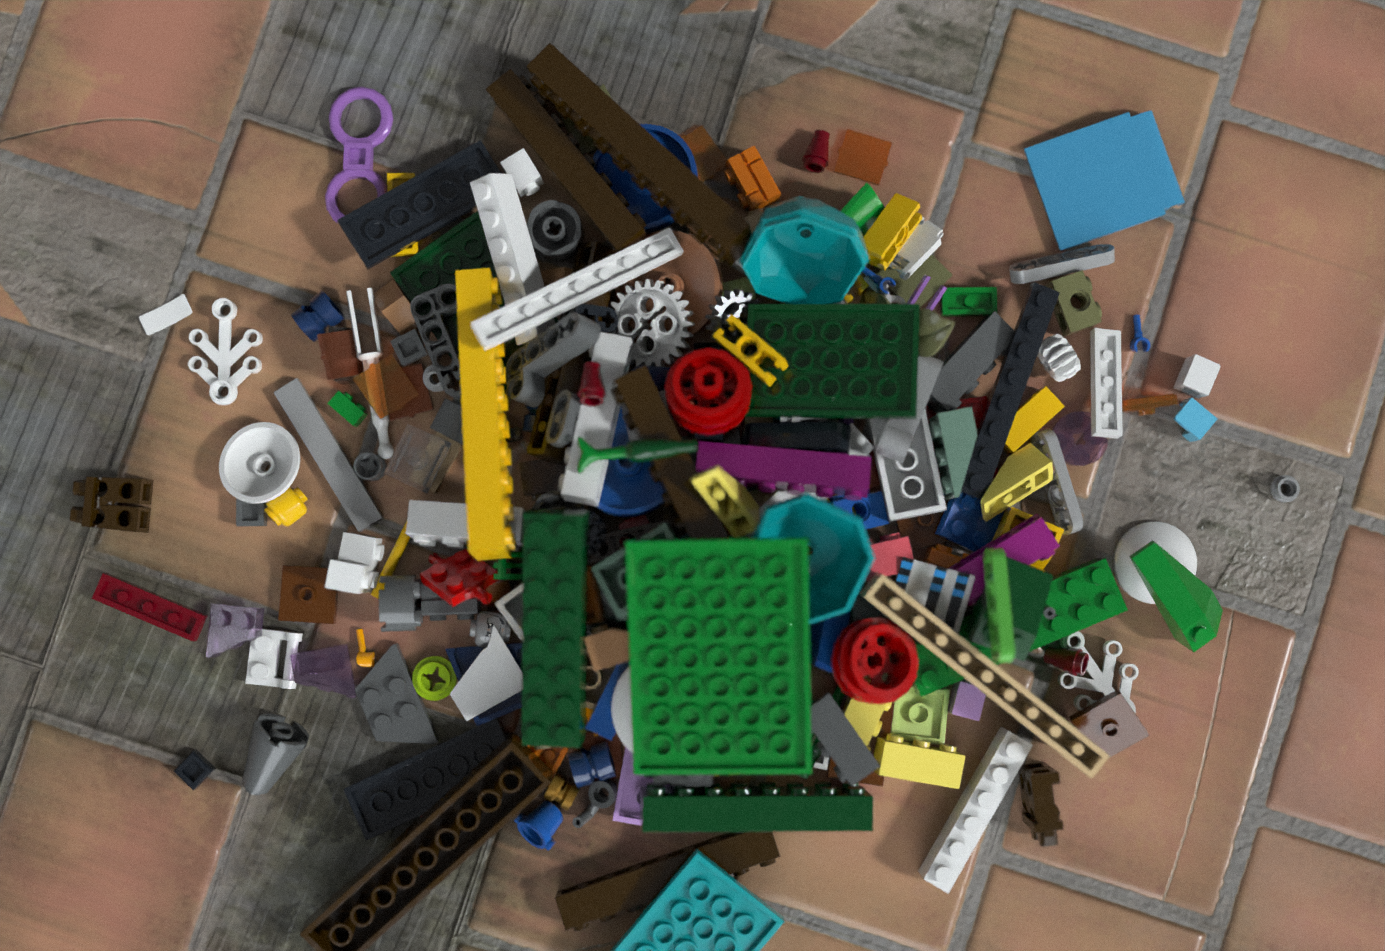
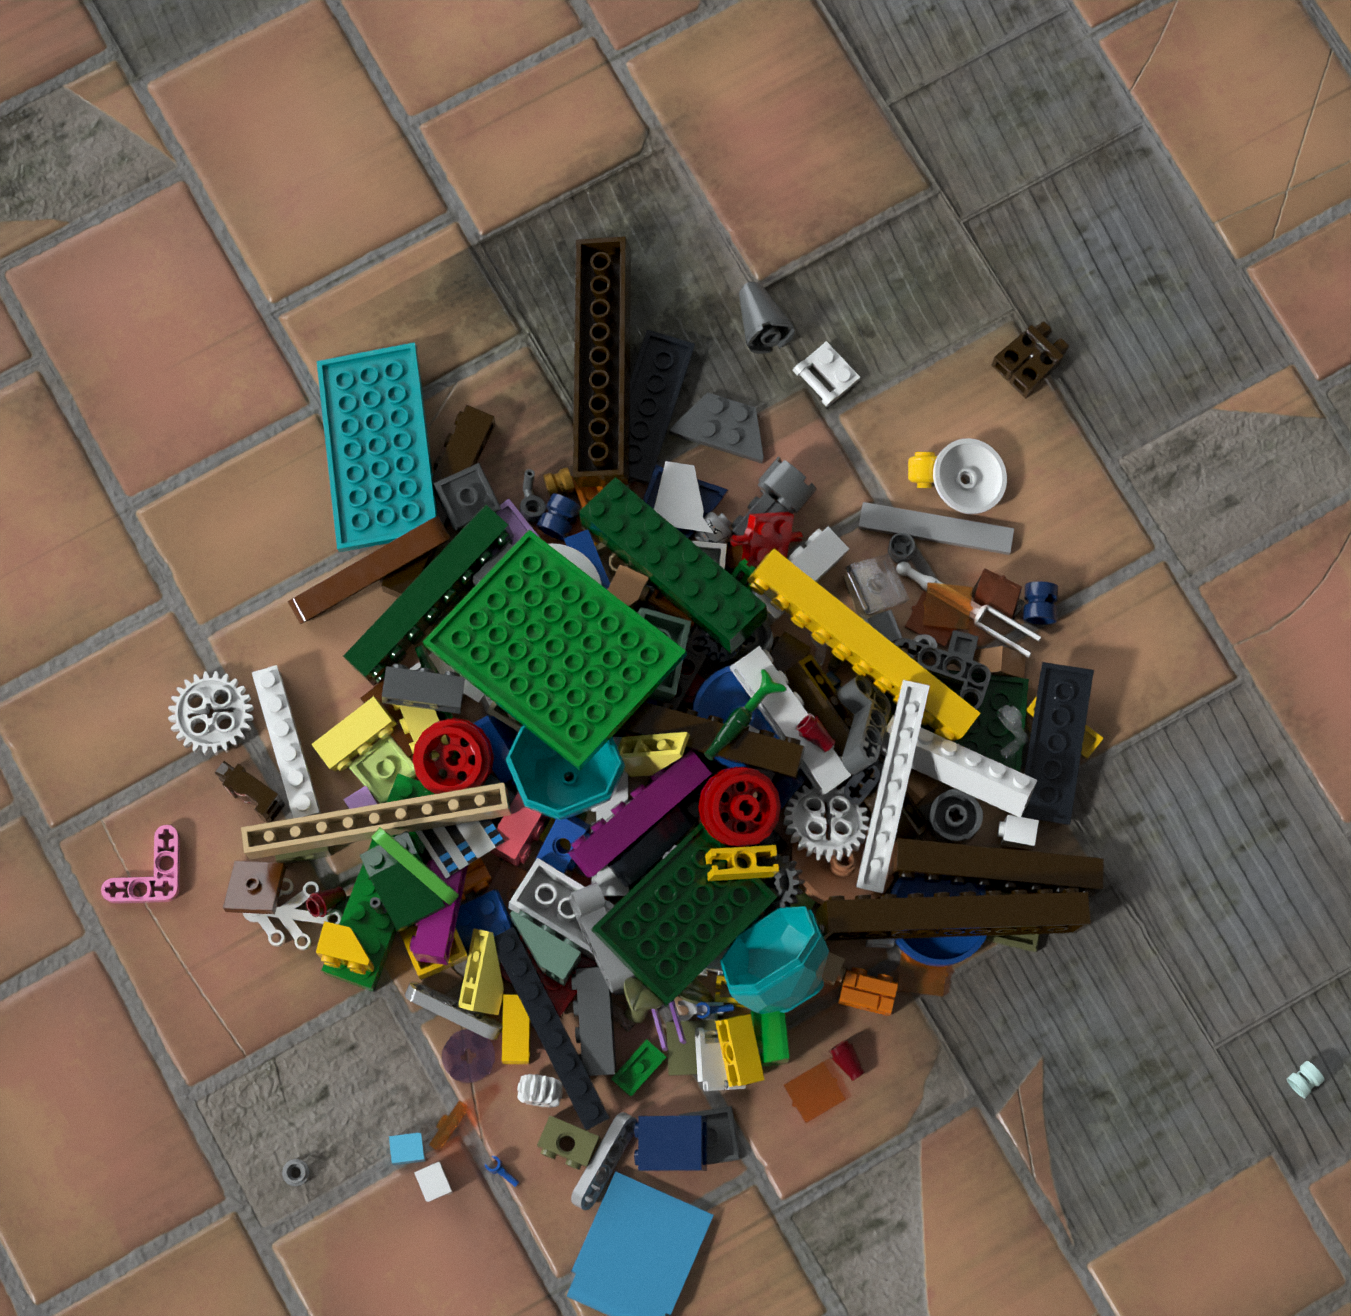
camera: 130 degrees right, 10 degrees down
dark red plate [91,573,208,642] -> none
white sticker [139,294,192,335] -> none
black tile [174,749,216,790] -> none
white plant [188,298,263,405] -> none
clear purple wing [206,604,264,657] -> none
dark grey plate [236,499,267,527] -> none
reddish brown plate [278,565,339,624] -> none
clear purple wing [290,644,357,698] -> none
medium lavender bar [325,87,393,223] -> none
white brick [325,532,384,594] -> none
green piece [327,391,368,427] -> none
light orange hand [356,629,375,667] -> none
yellow bar [370,521,411,599] -> none
lime gear [412,656,457,701] -> none
blue piece [514,801,563,851] -> none
dark grey plate [546,390,581,448] -> none
white plate [1090,328,1123,439] -> none
white dish [1113,522,1197,604] -> none
green wedge [1129,540,1223,652] -> none
none -> bright pink beam [101,825,180,903]
none -> white gear [168,671,254,756]
none -> reddish brown beam [288,516,451,624]
none -> yellow slope [316,921,374,975]
none -> dark grey tile [433,463,501,531]
none -> dark blue brick [634,1115,707,1171]
none -> dark grey tile [679,1106,740,1165]
none -> clear plate [997,705,1029,759]

